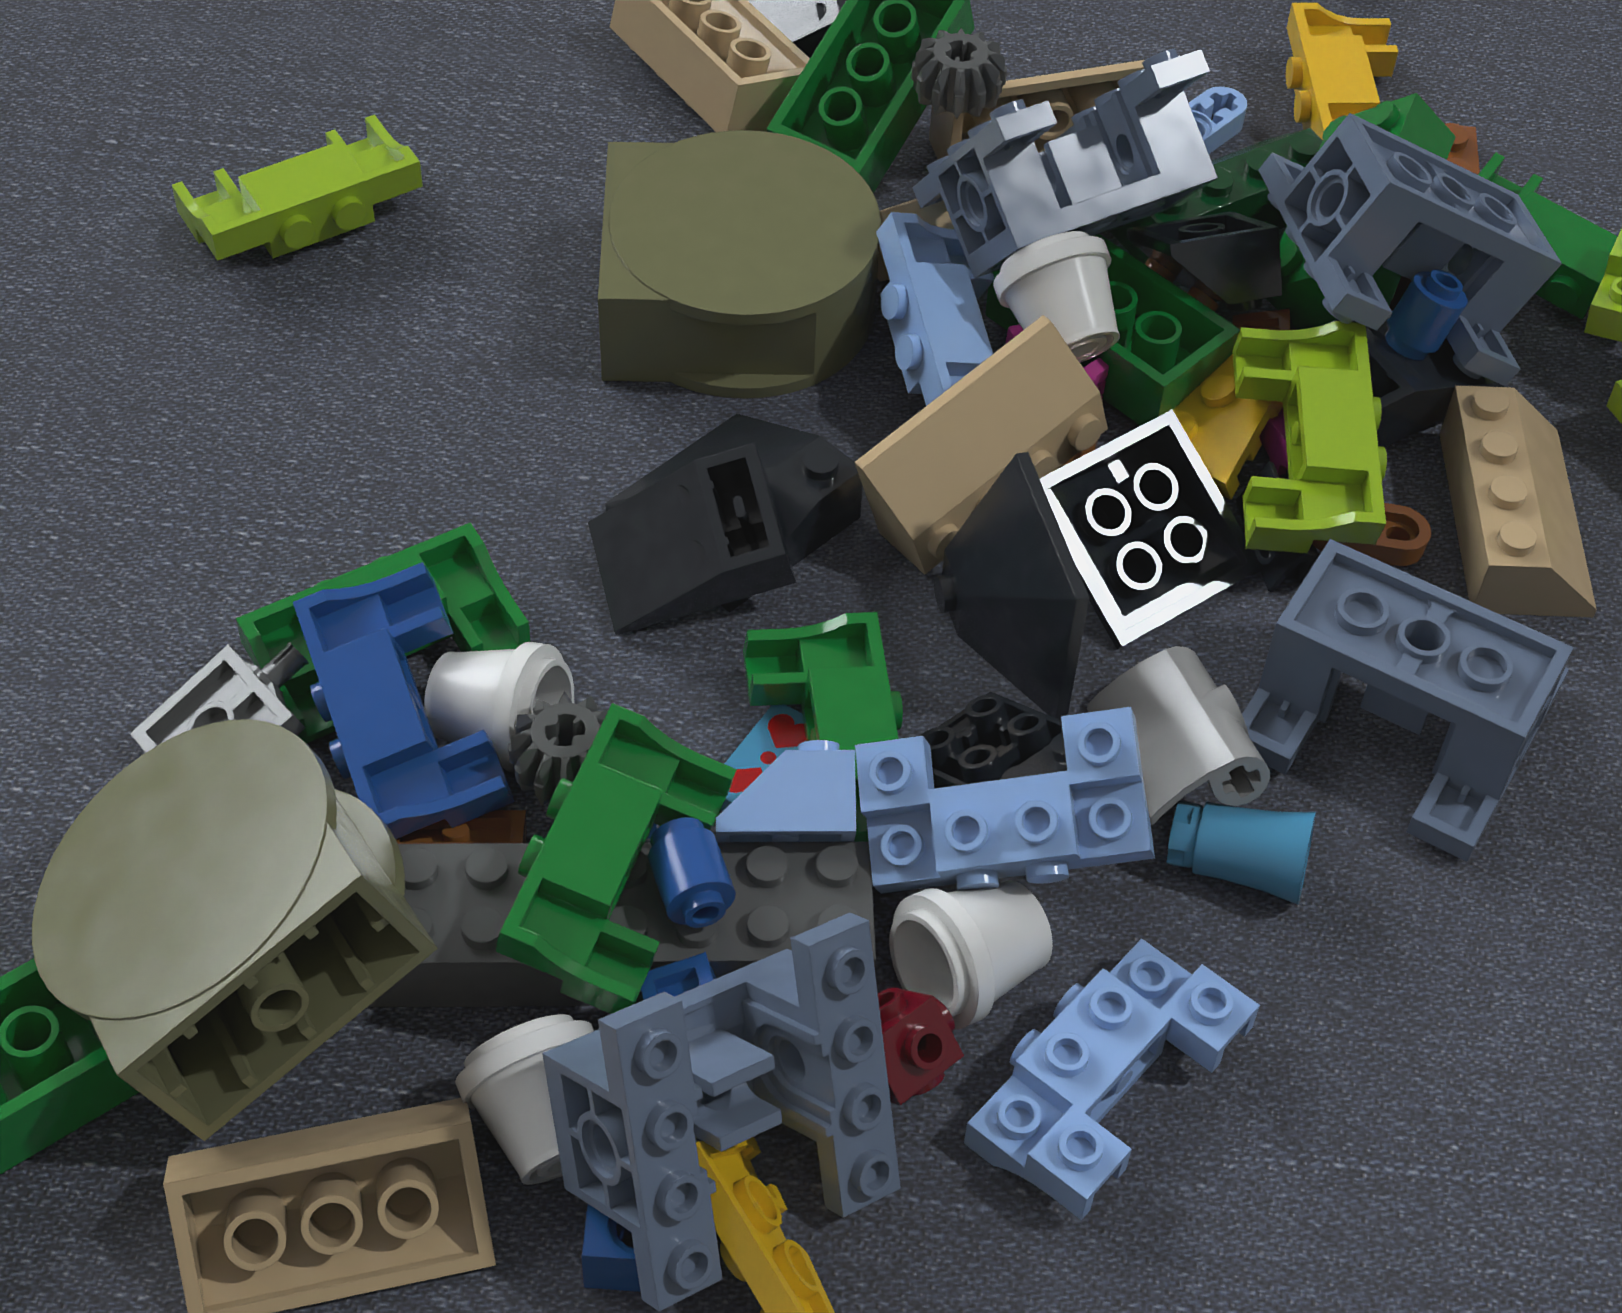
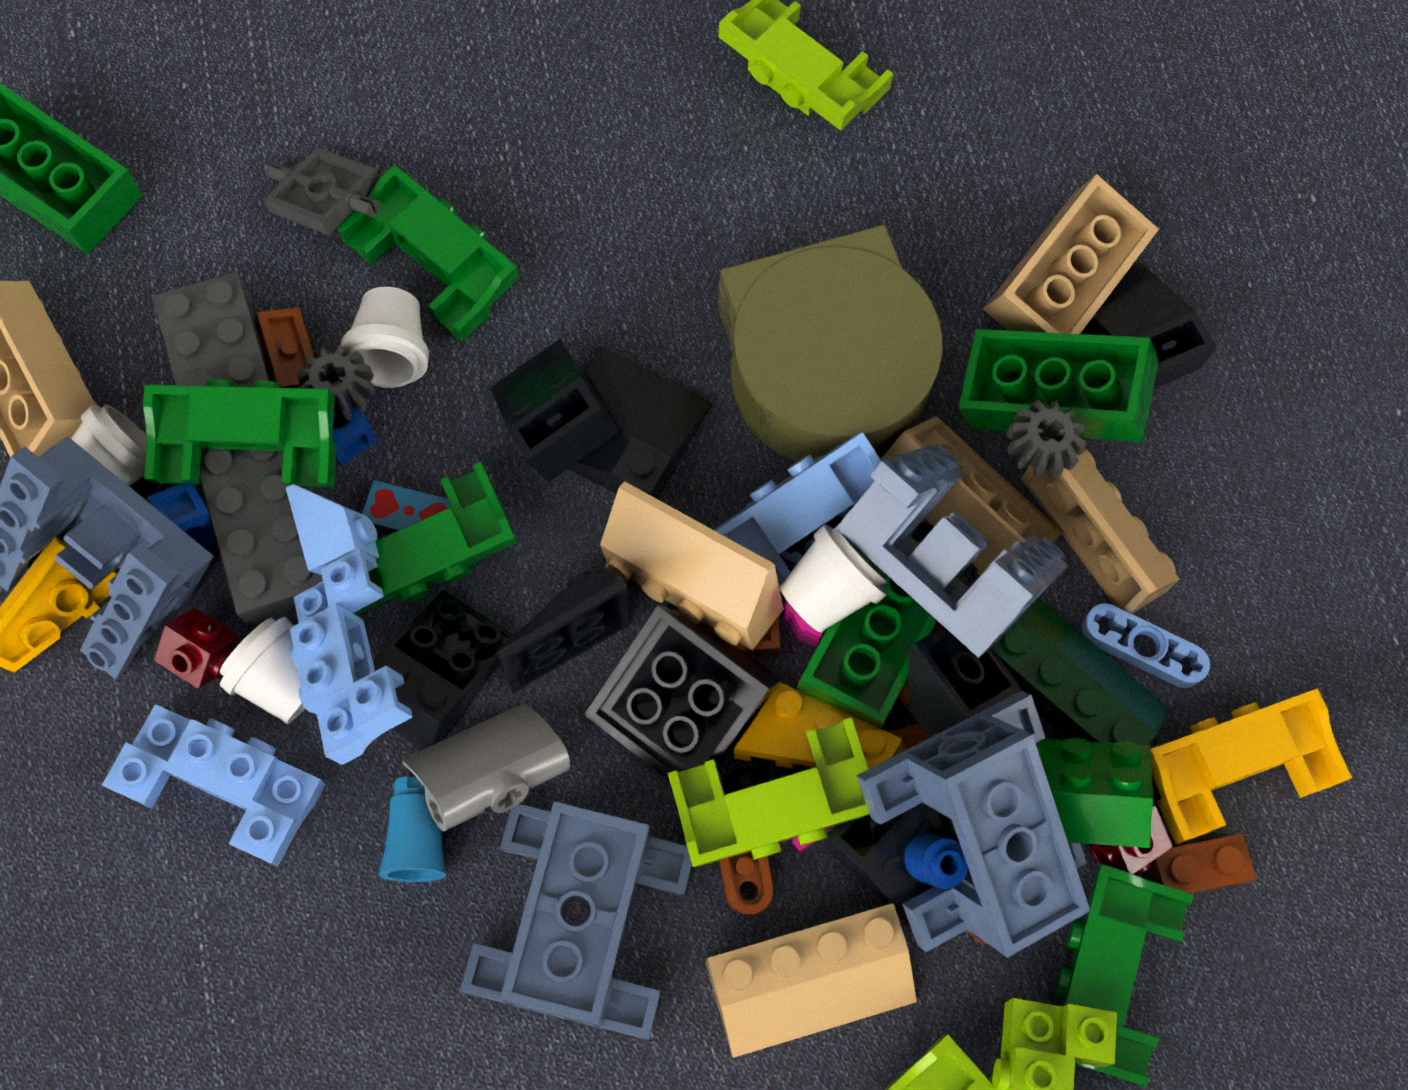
camera: 70 degrees right, 20 degrees up
olive brick [32,719,438,1141] -> none
blue bracket [293,562,515,839] -> none
blue brick [648,817,736,928] -> none

